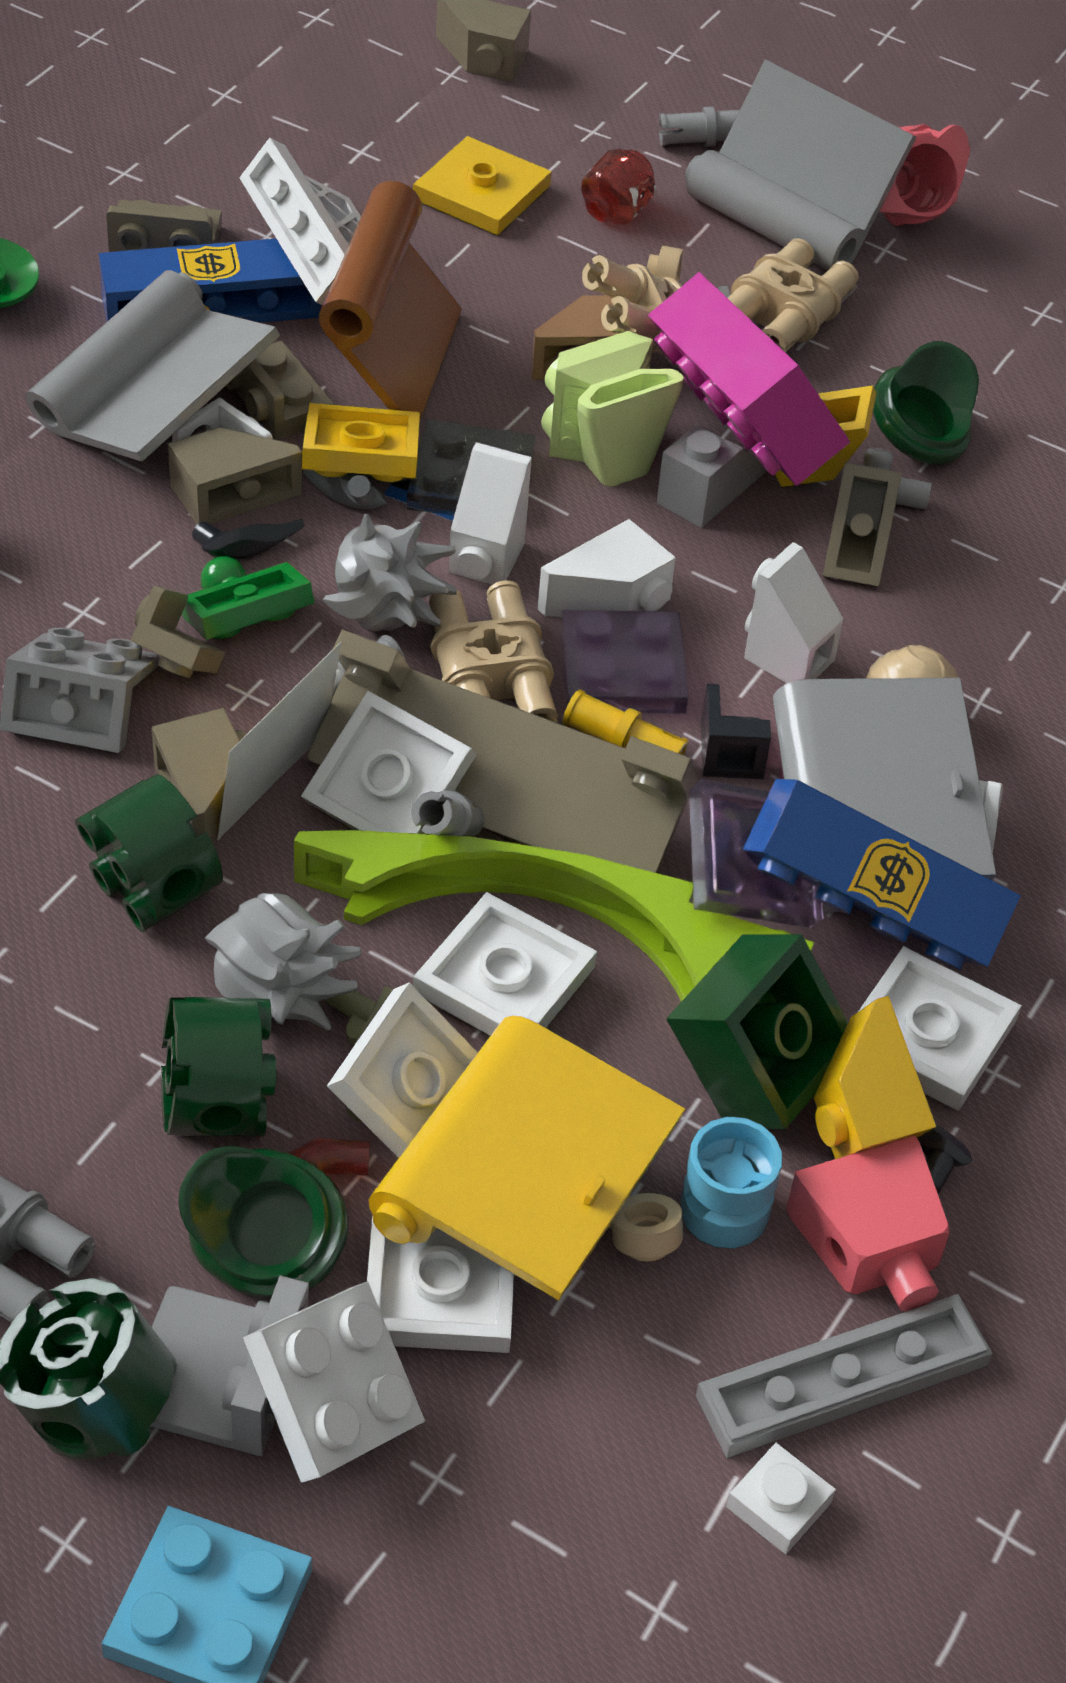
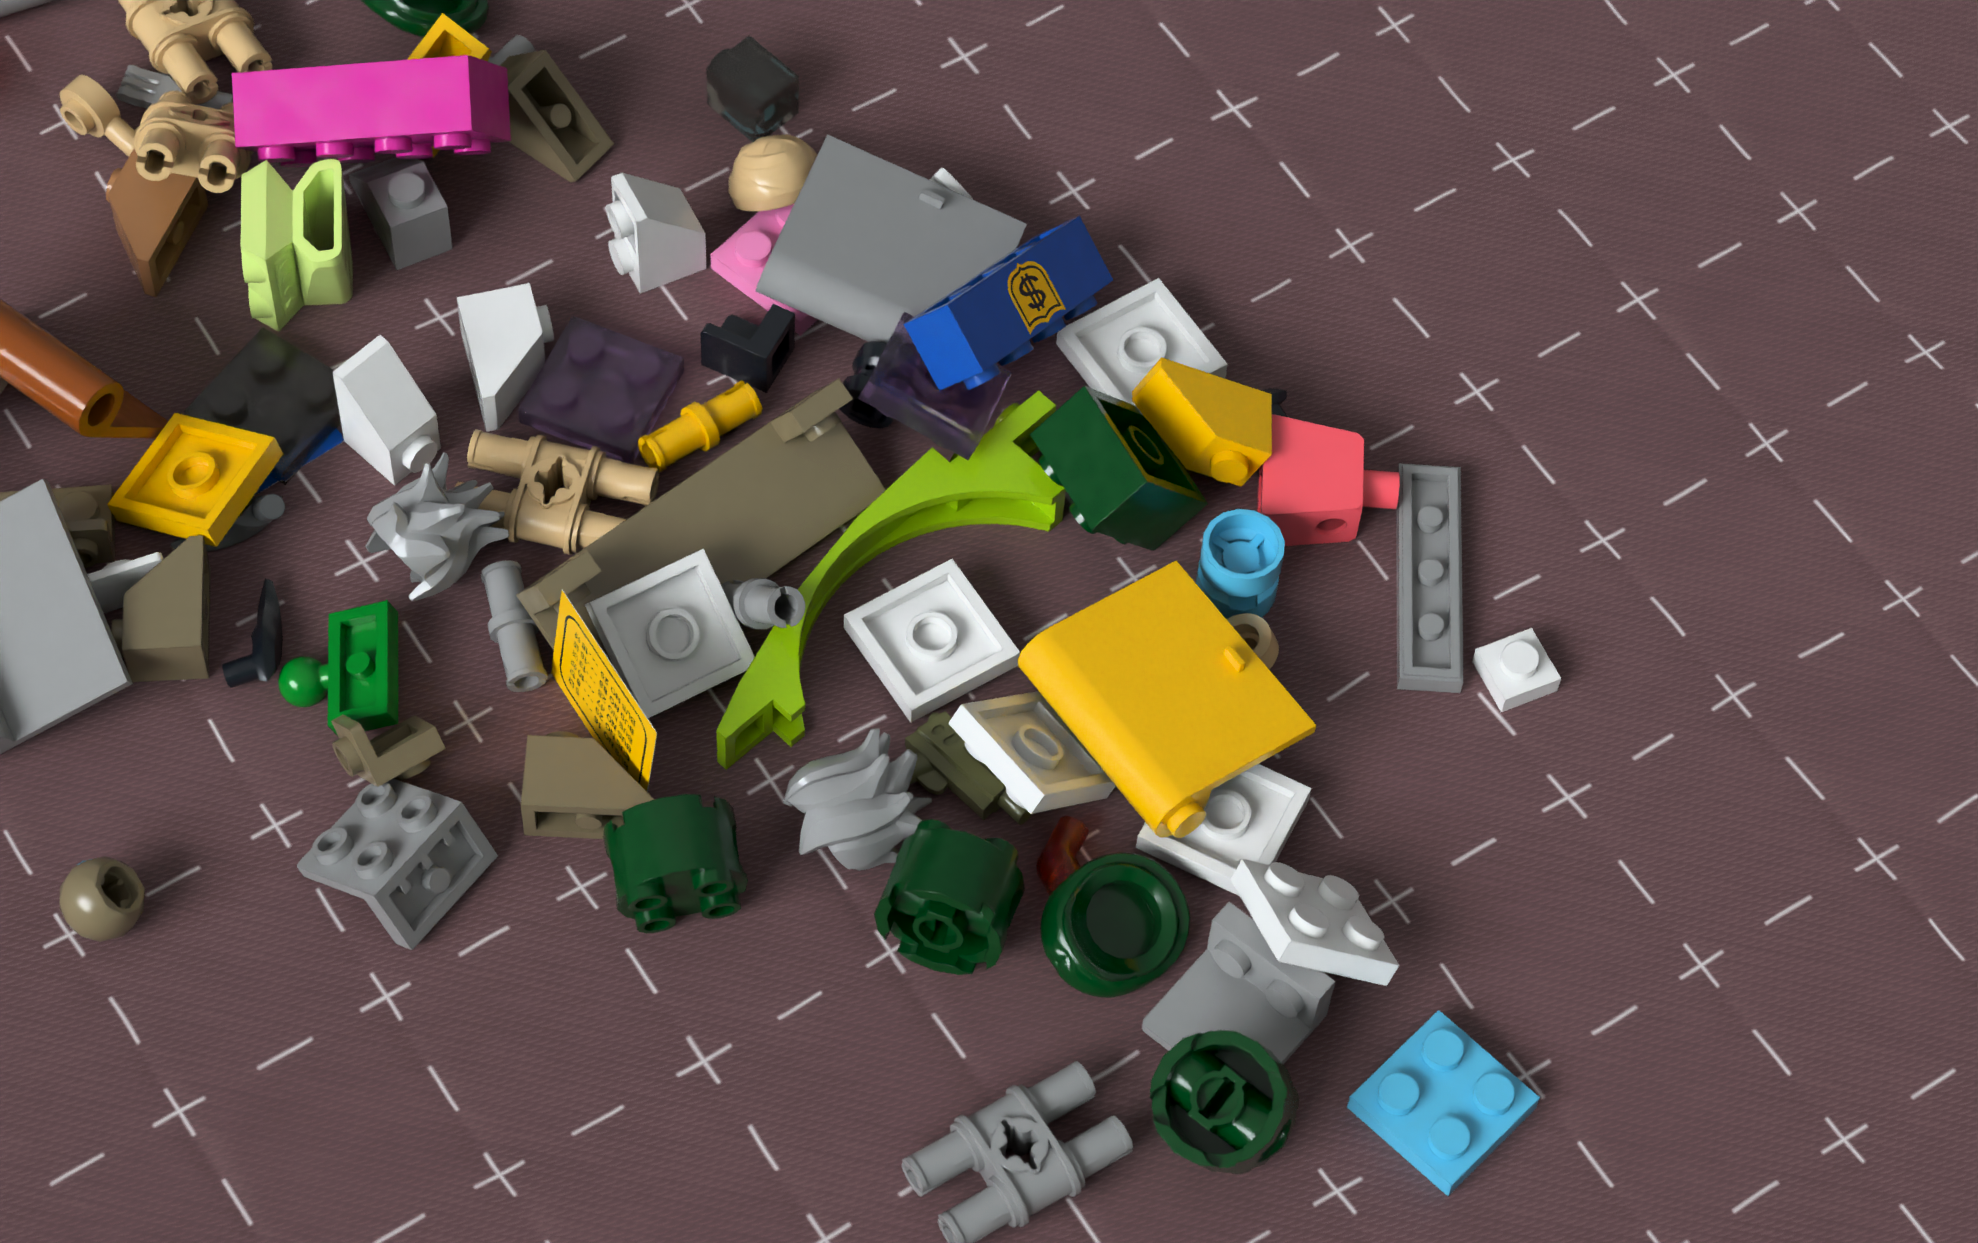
camera: 65 degrees left, 10 degrees up
none -> clear smoke brick [706,35,799,142]

